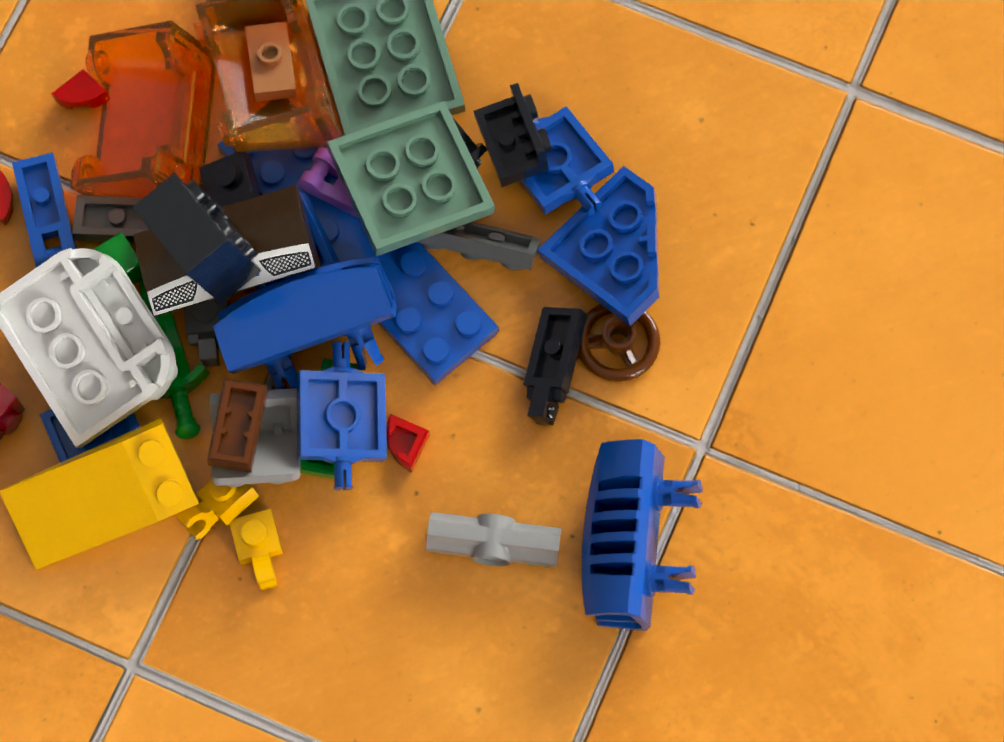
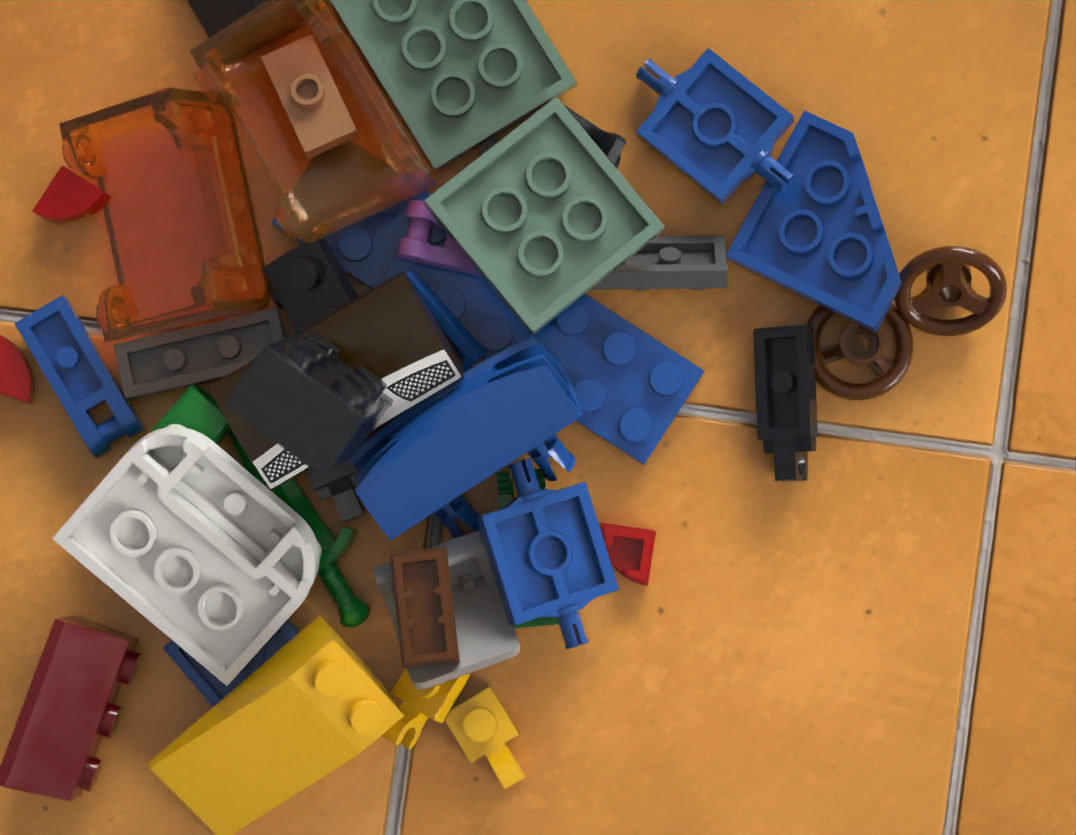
camera: 15 degrees left, 15 degrees up
light grey piece [426,512,561,568] -> none
black bracket [473,83,553,187] -> none
blue piece [582,439,703,631] -> none
none -> reddish brown piece [894,246,1007,336]

